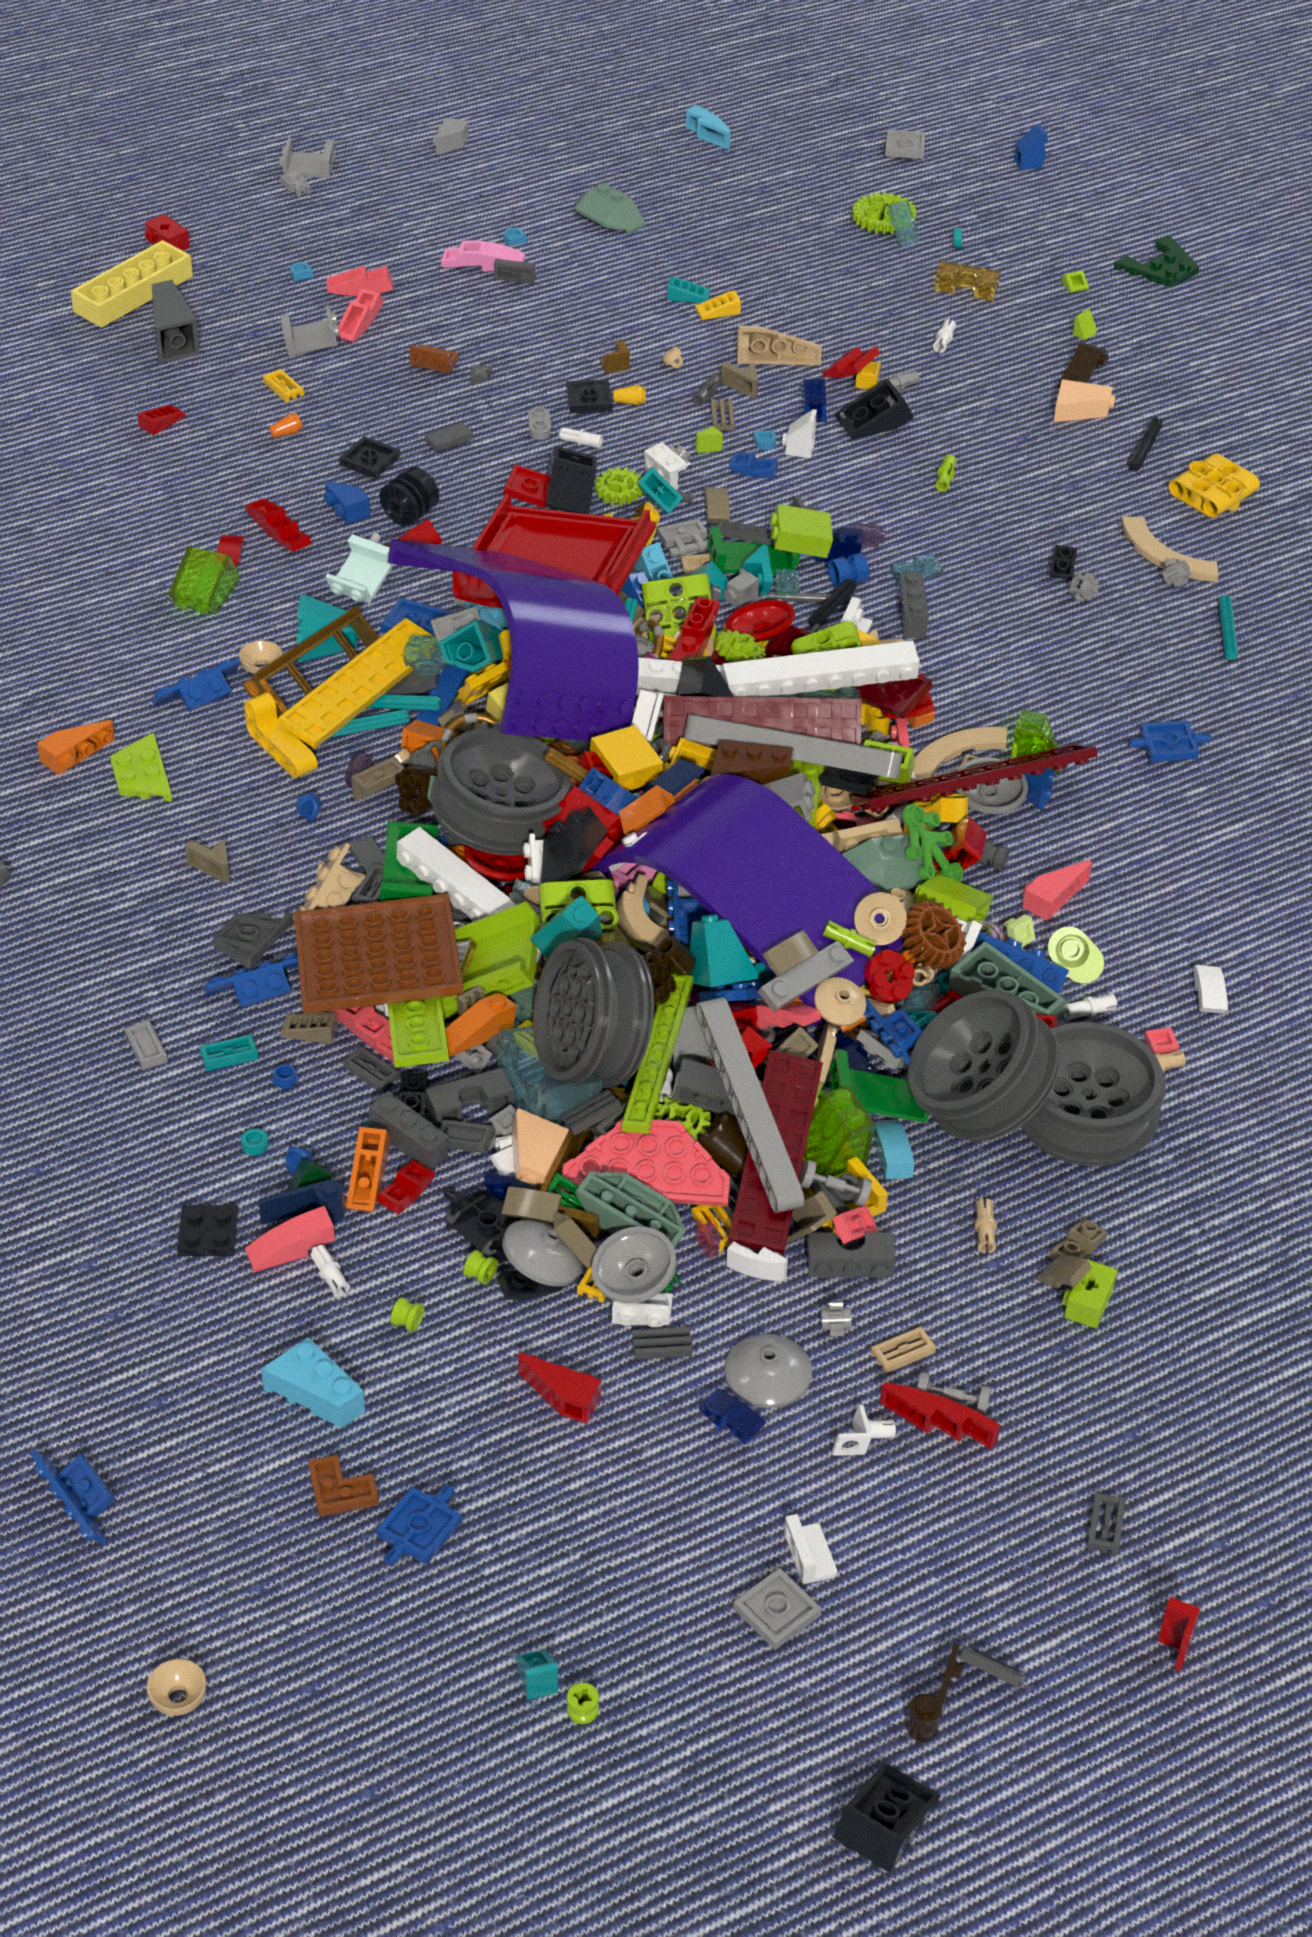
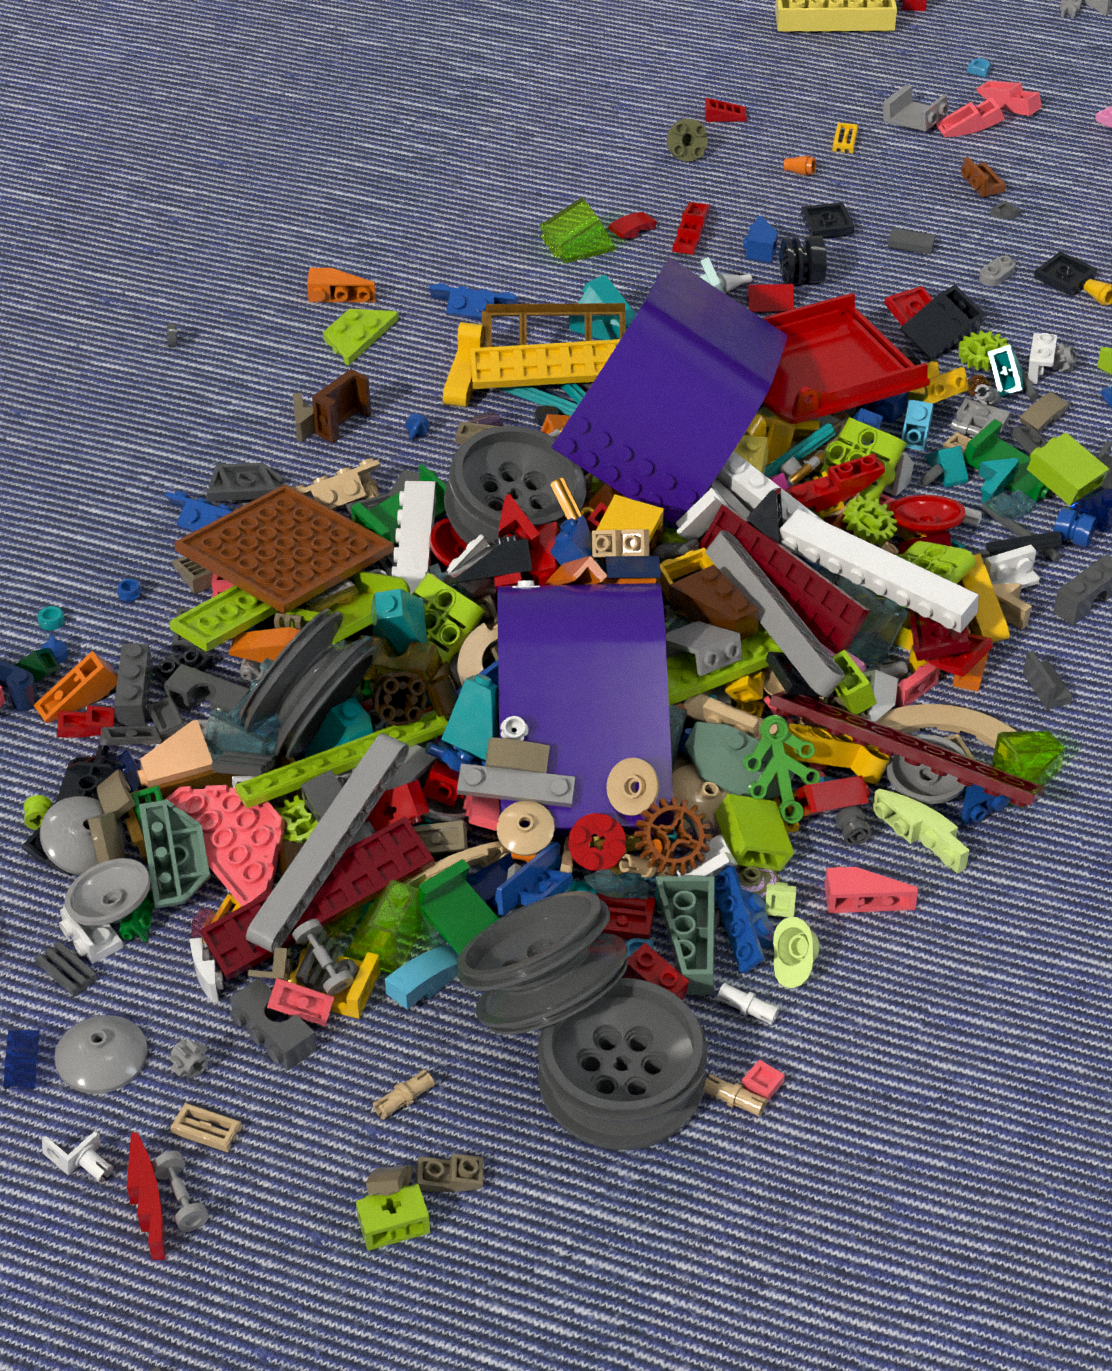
camera: 50 degrees right, 0 degrees up
light grey tile [124,1021,168,1071] -> none
dark grey slope [152,280,200,364] -> none
teal tile [199,1034,258,1071] -> none
tan piece [239,640,282,674] -> none
white axle [559,428,603,449] -> none
light grey brick [723,569,759,608] -> none
lime pin [822,920,877,958] -> none
white slope [1194,965,1228,1014] -> none
none -> dark grey slope [100,726,161,745]
none -> reddish brown panel [312,369,371,443]
none -> red slope [498,494,540,548]
none -> white plate [500,716,528,741]
none -> black tile [535,405,559,426]
none -> tan slope [592,529,649,557]
none -> olive plate [667,119,708,162]
none -> yellowish green slope [873,789,969,874]
none -> light grey pin [975,384,1001,407]
none -> dark grey panel [1023,651,1072,710]

